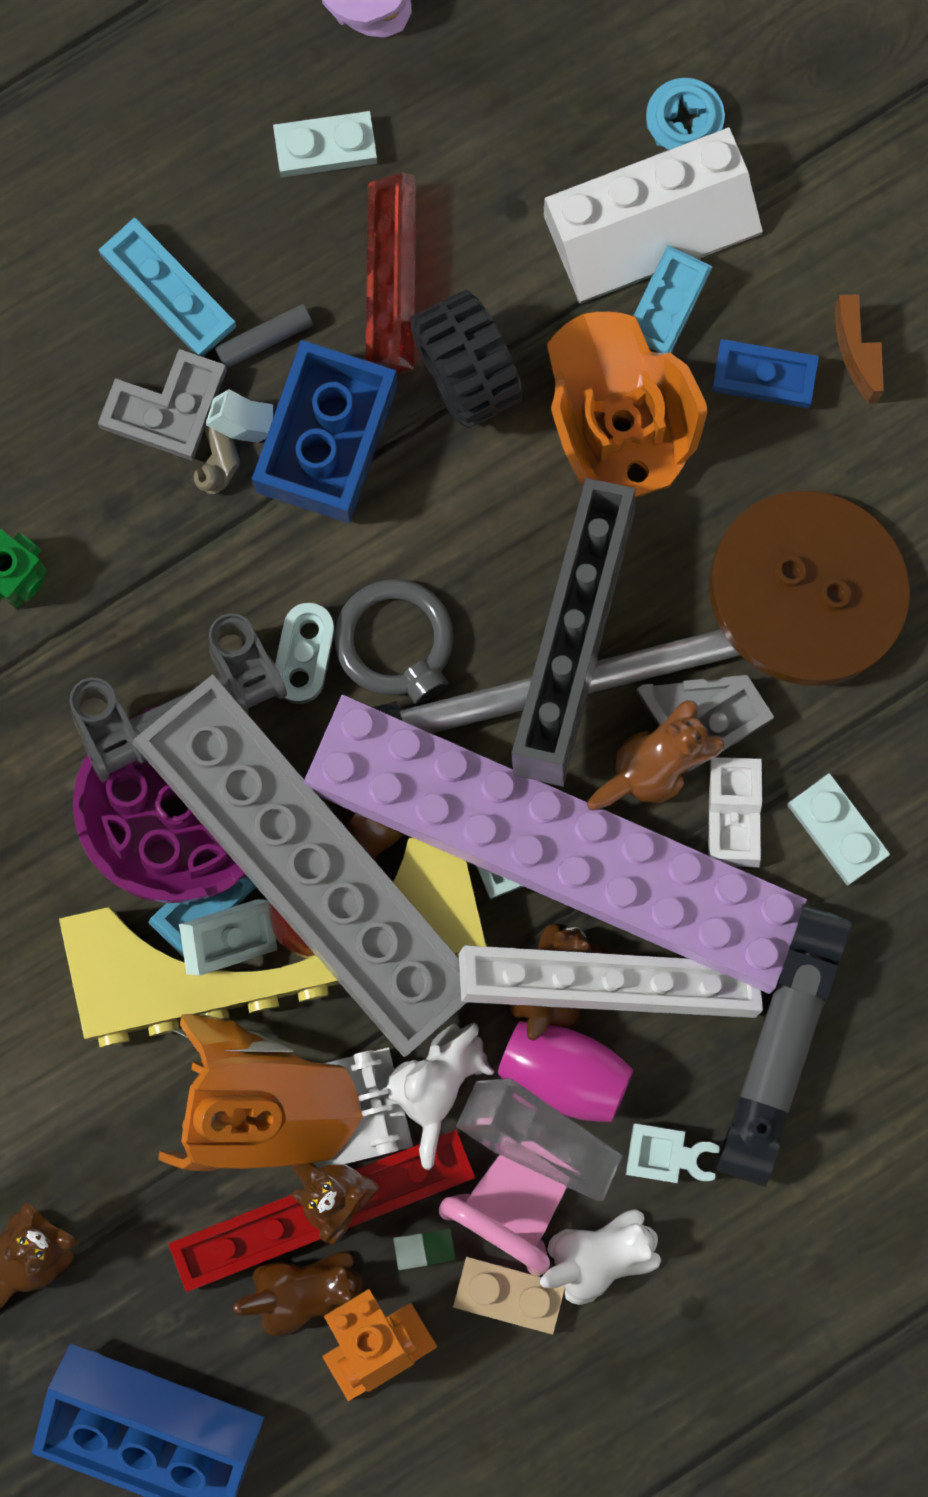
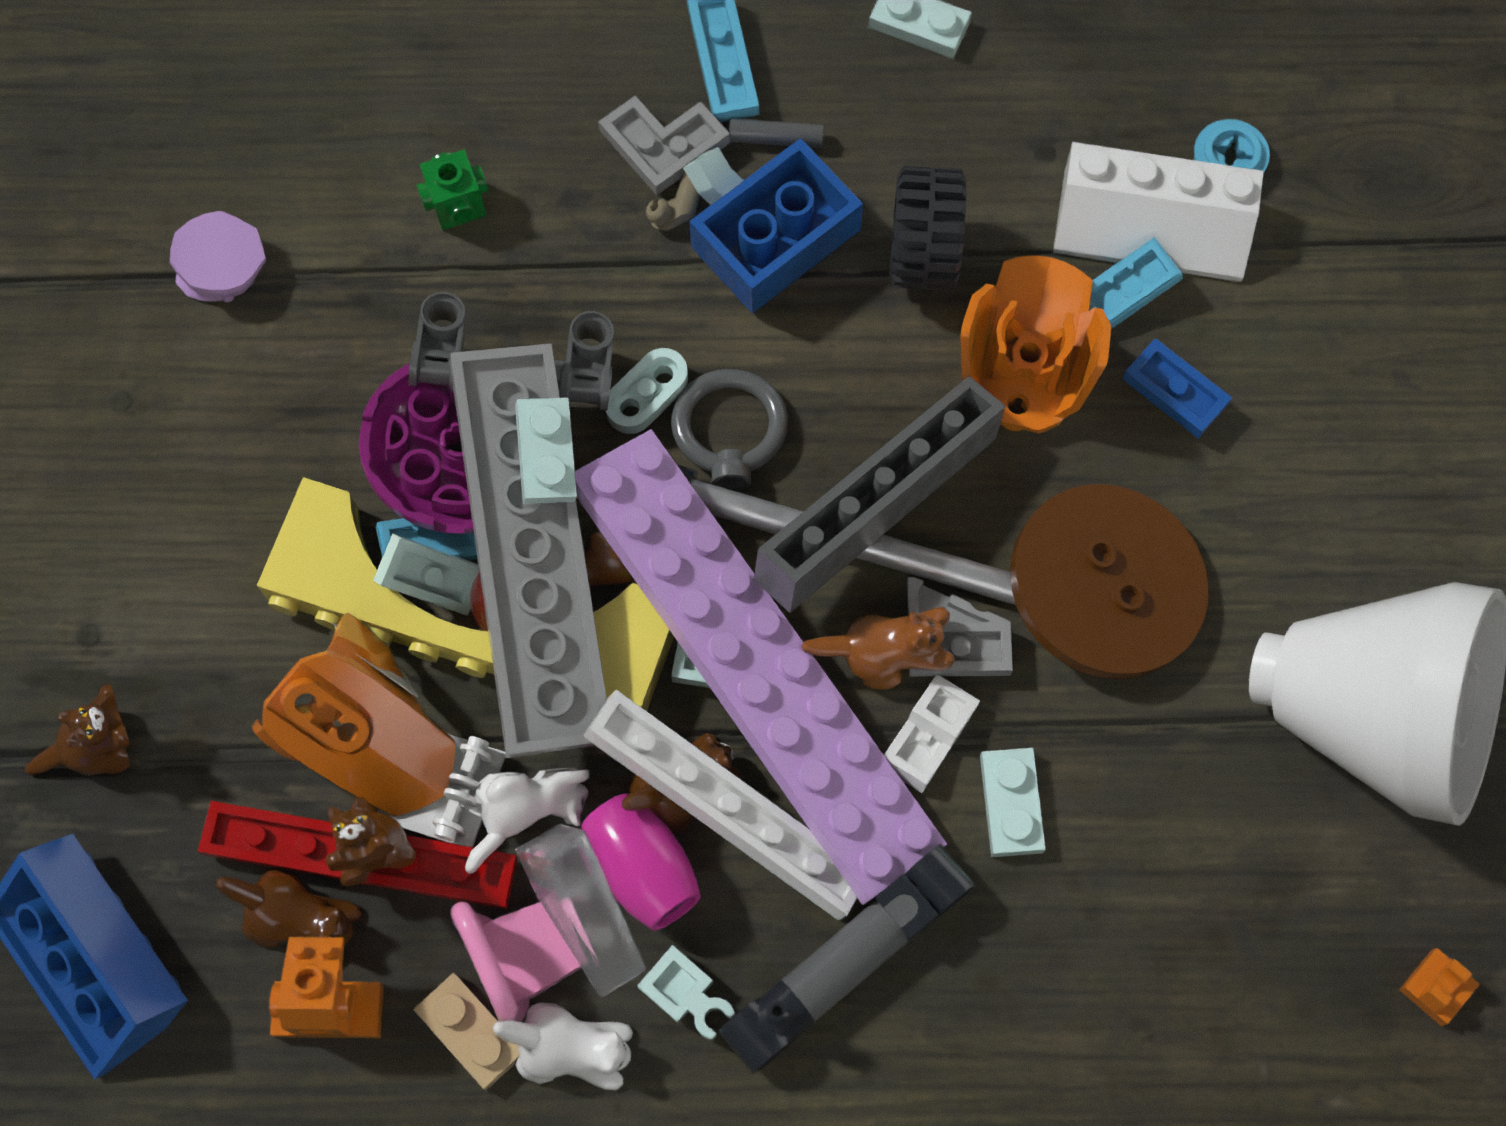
camera: 30 degrees right, 10 degrees down
clear red plate [366,172,416,373] -> none
dark green piece [393,1228,455,1270] -> none
dark orange slope [834,294,884,404] -> none
none -> light aqua plate [515,398,577,504]

